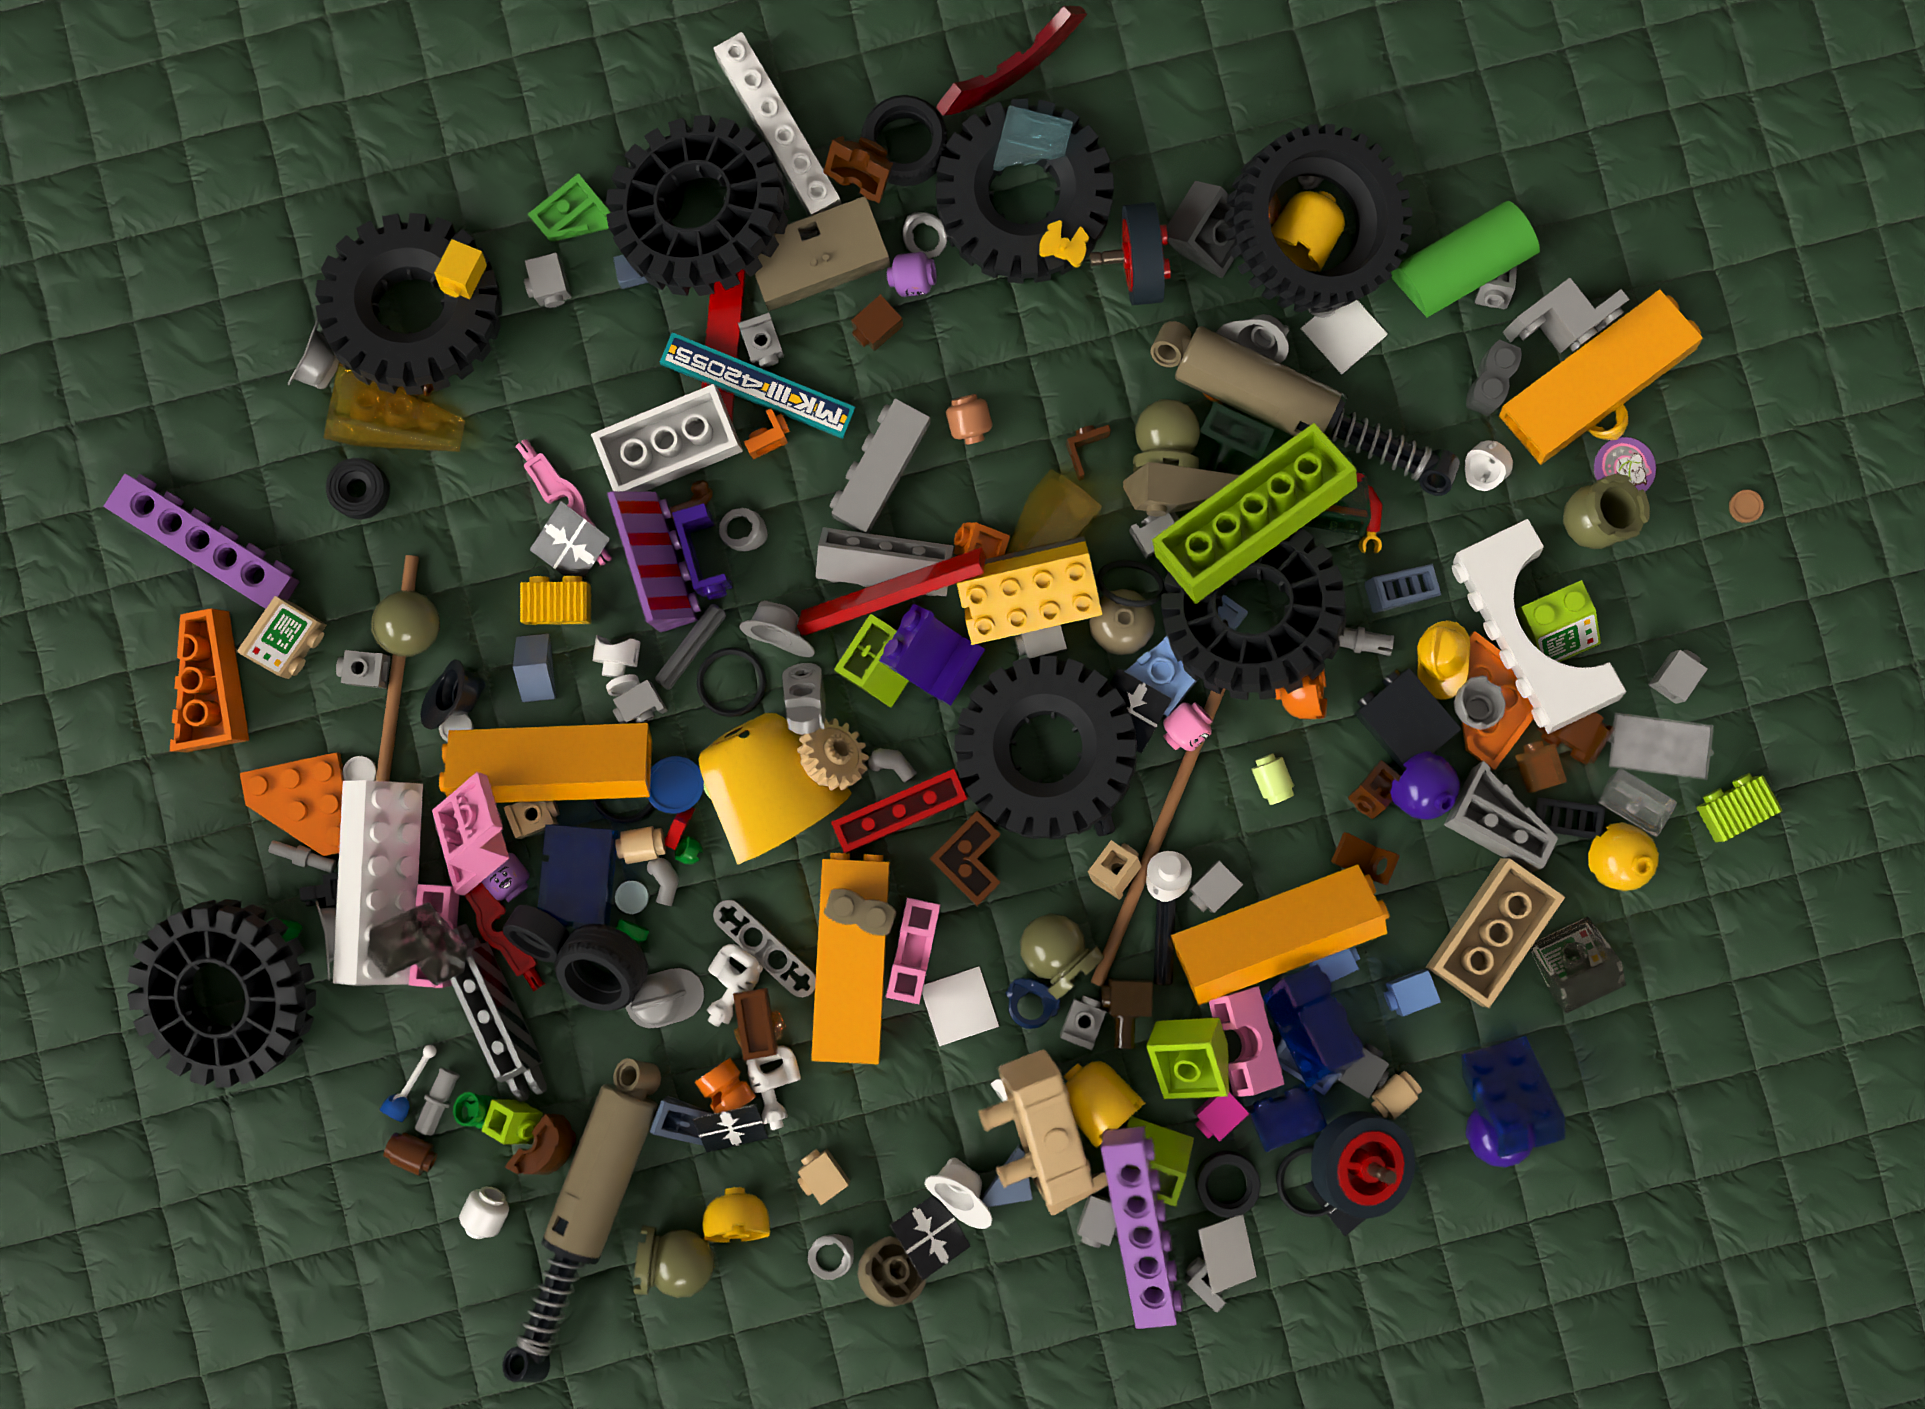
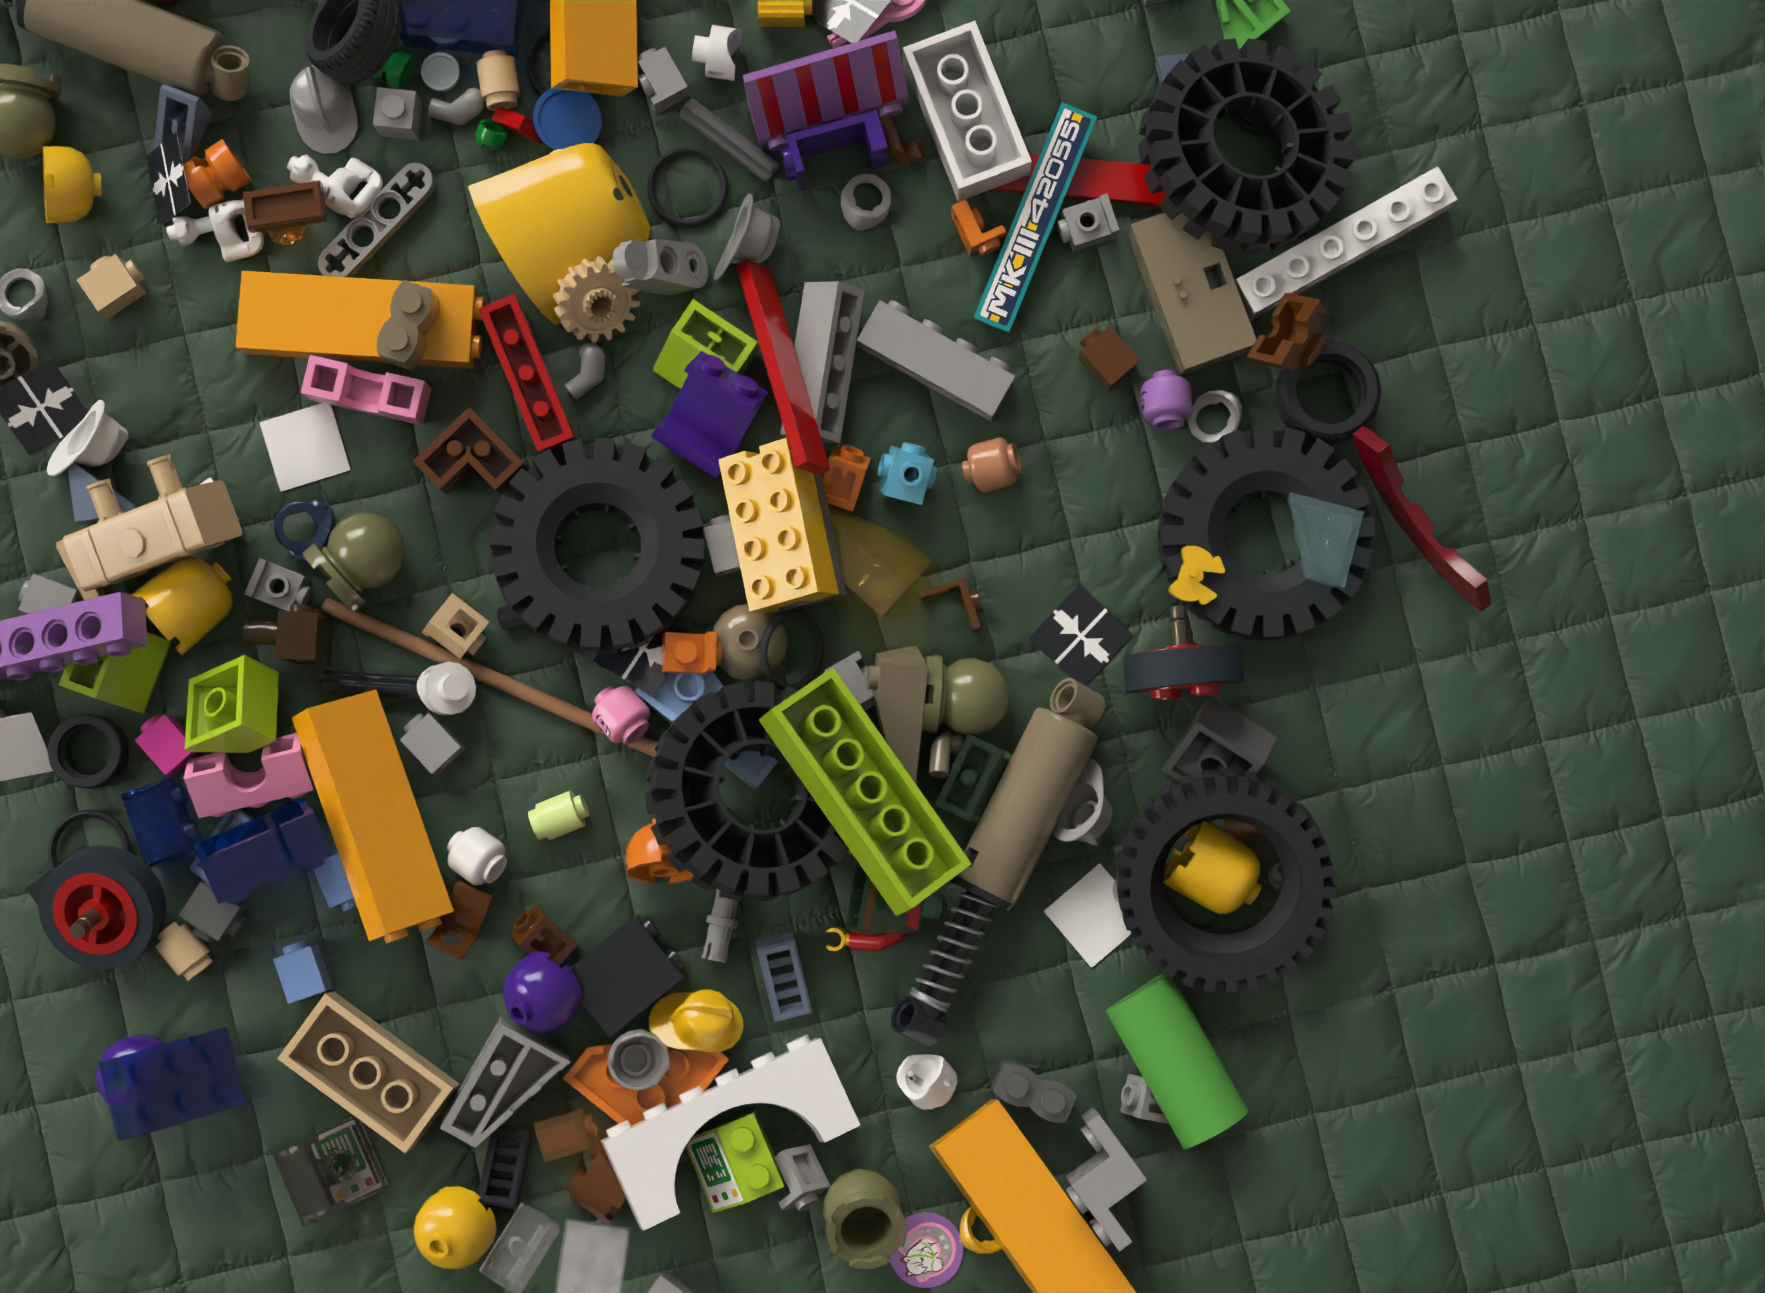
camera: 85 degrees right, 0 degrees up
white piece [606,674,640,696] -> none
none -> light grey brick [373,87,423,141]
none -> white head [447,827,507,885]
none -> orange bracket [662,631,722,675]
none -> light grey bracket [774,1144,830,1212]
none -> medium azure brick [878,442,937,505]
none -> dark tan arm [929,730,964,778]
none -> black sticker [1029,584,1133,685]

